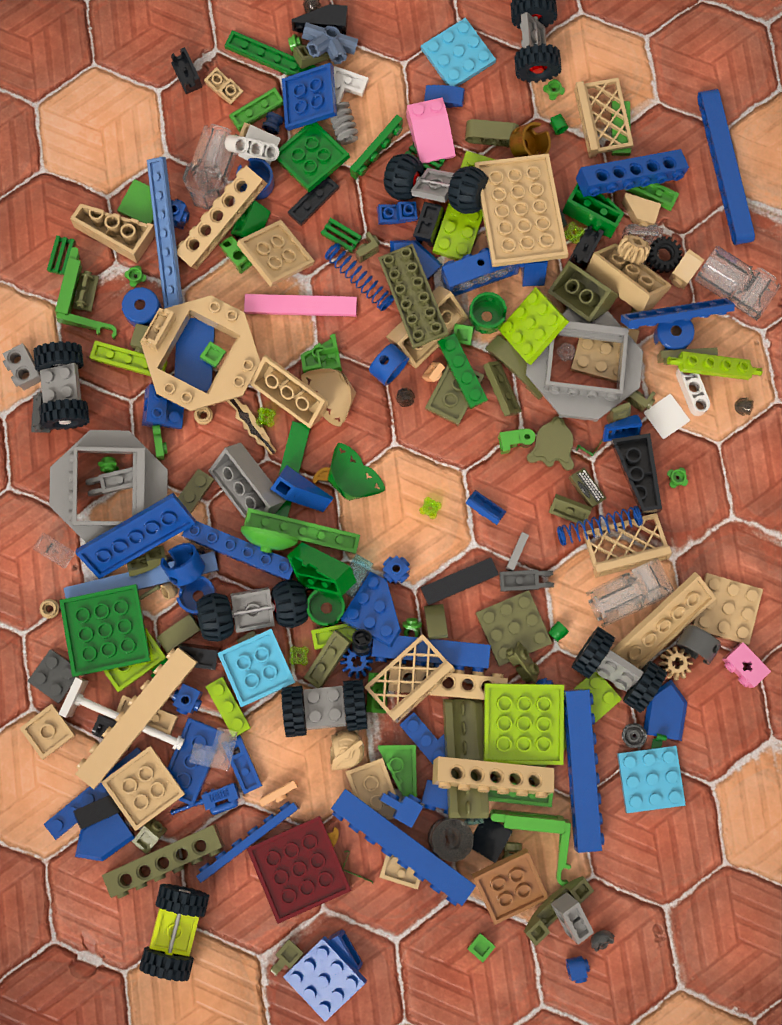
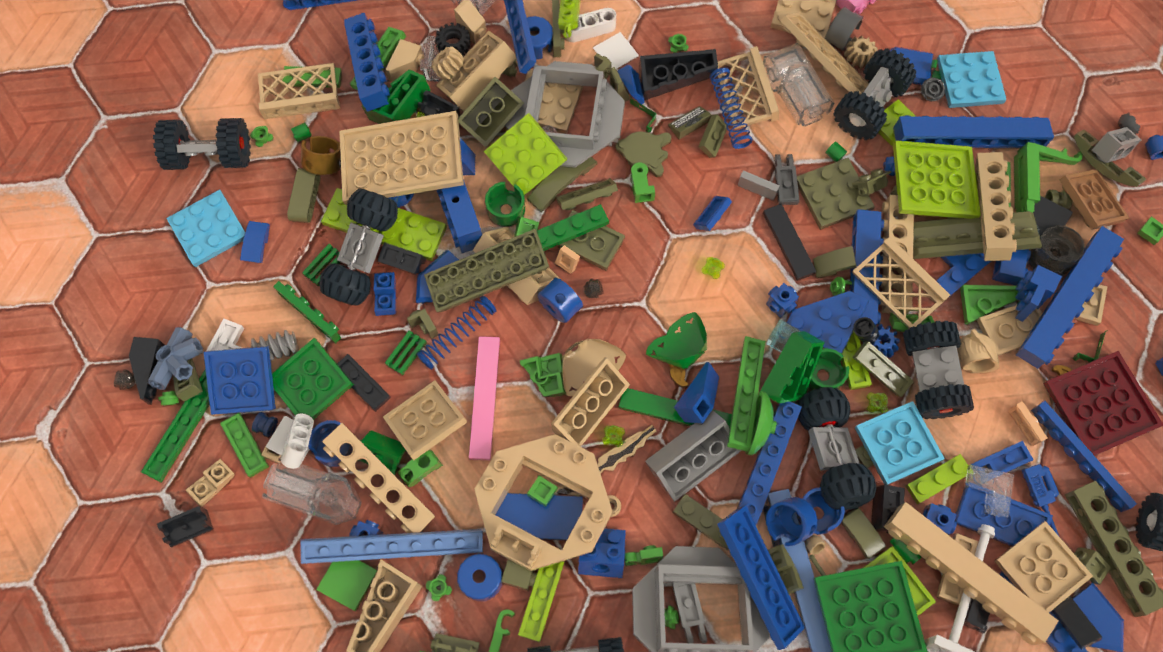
camera: 90 degrees left, 10 degrees down
bright pink slope [406,97,456,164] -> none

